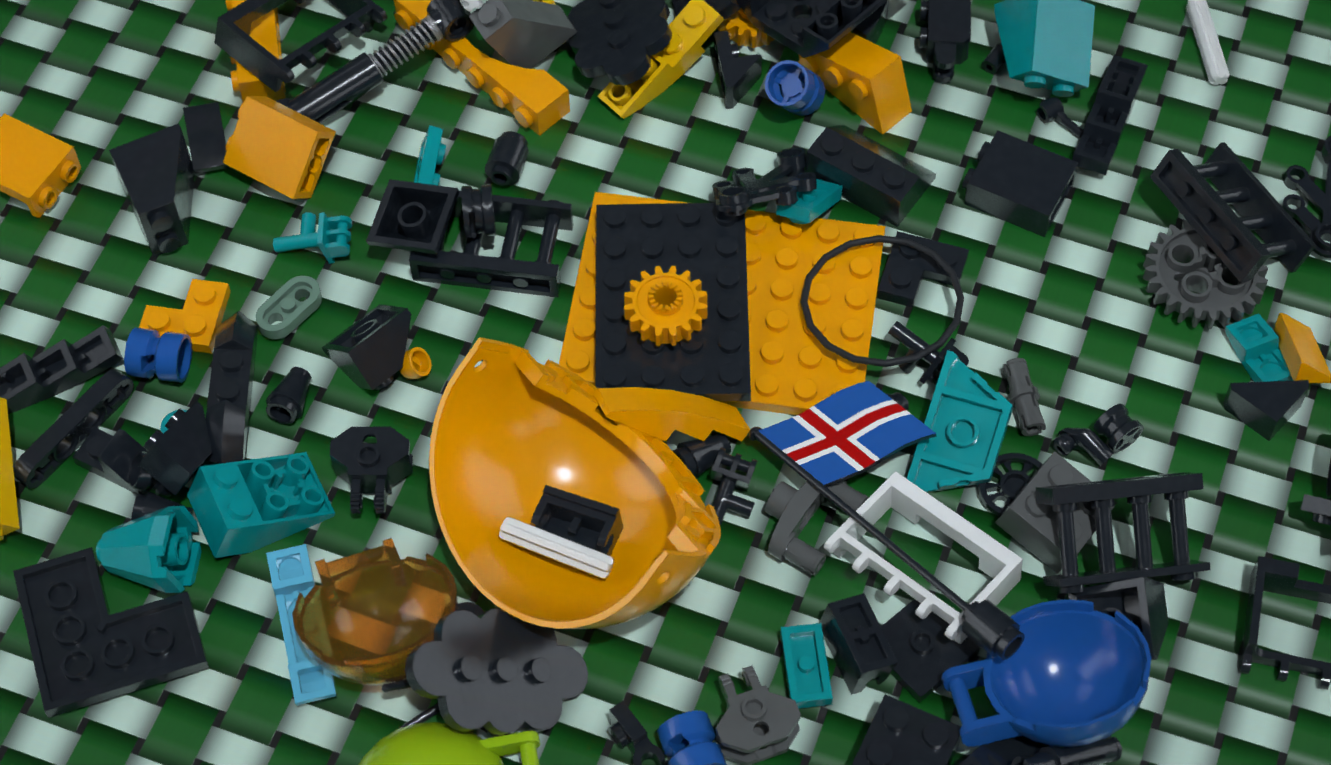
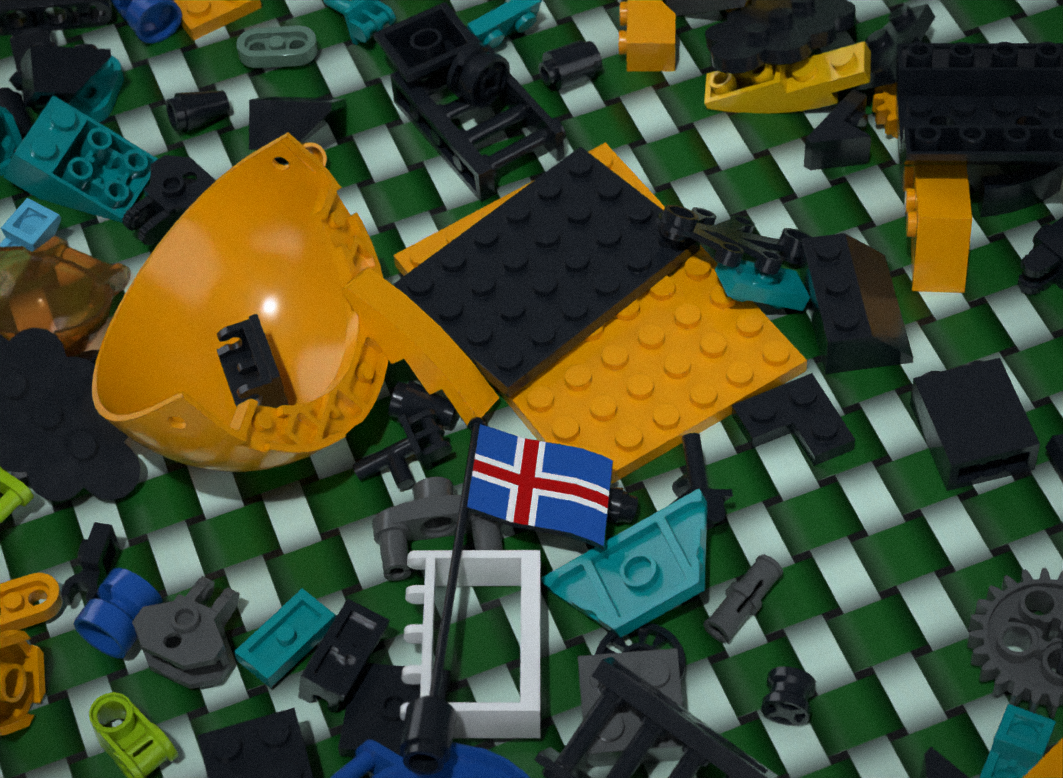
camera: 50 degrees right, 5 degrees down
black brick [205,311,258,464] -> none
white axle [499,517,614,579] -> none
light orange gear [624,266,708,346] -> none
blue wheel [765,60,825,116] -> none
black piece [800,235,964,367] -> none
black arm [1053,428,1114,466] -> none

